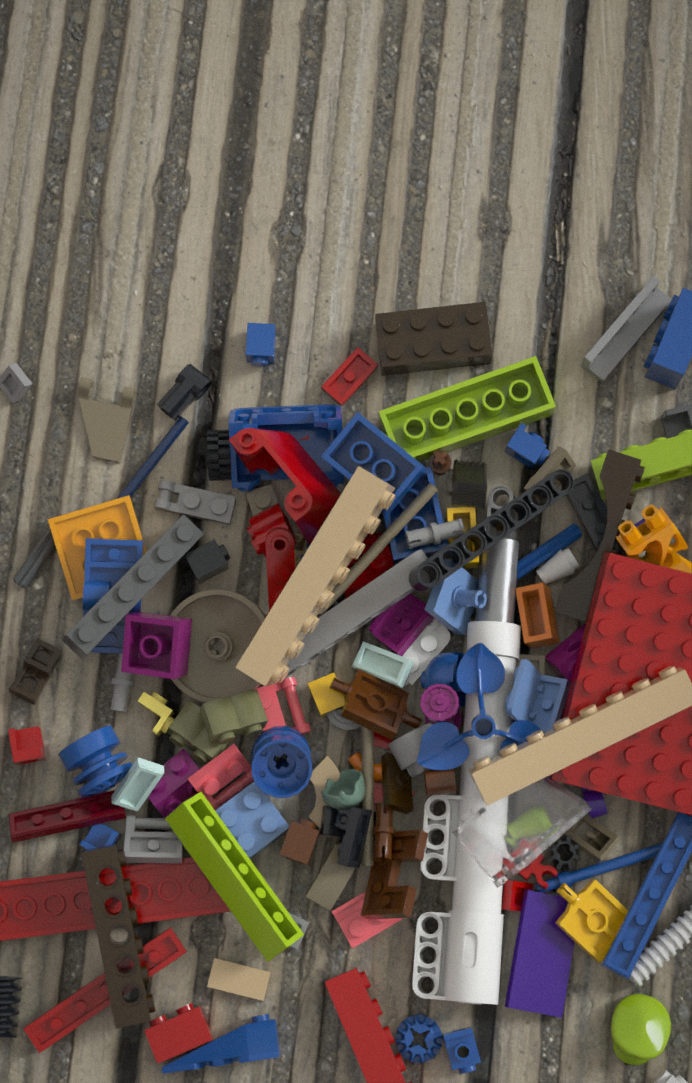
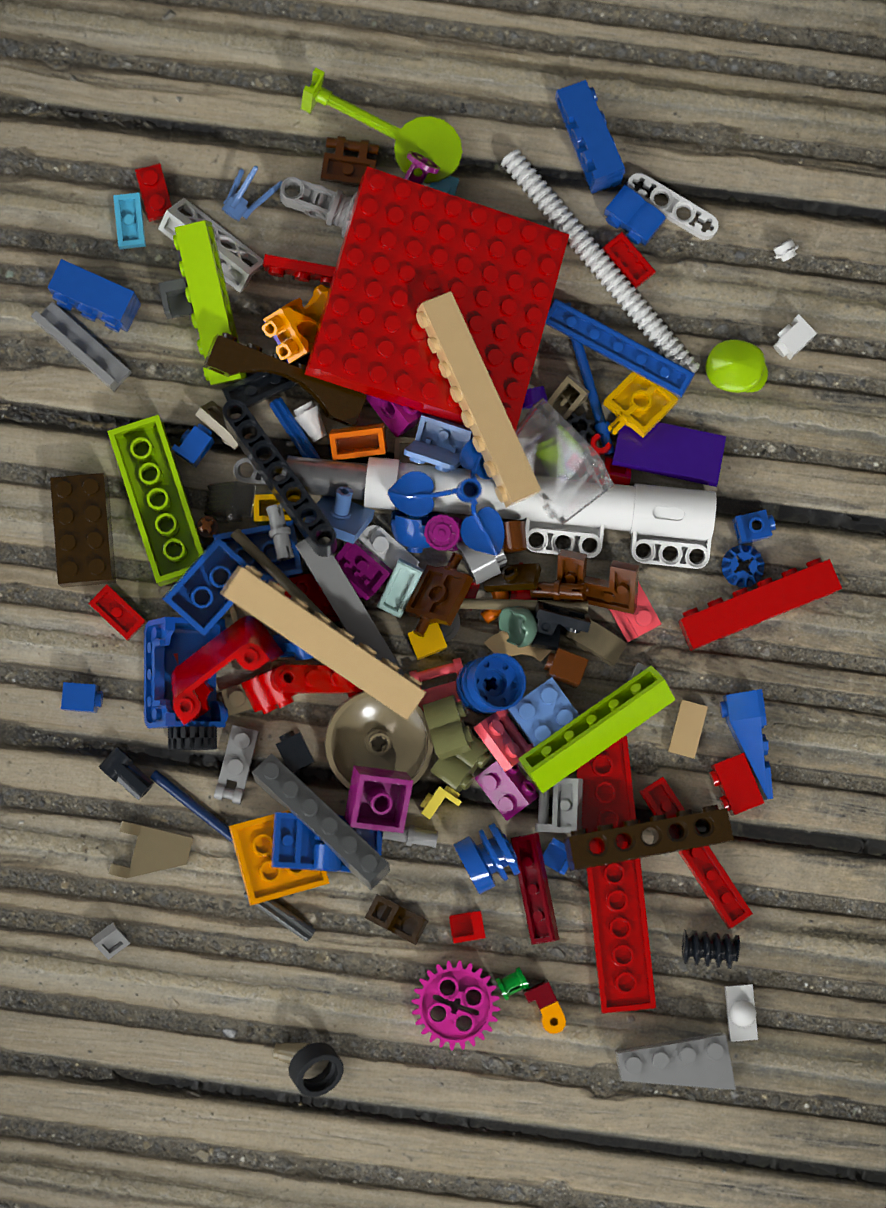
camera: 90 degrees left, 5 degrees up
light aqua tile [111,757,164,812] -> none

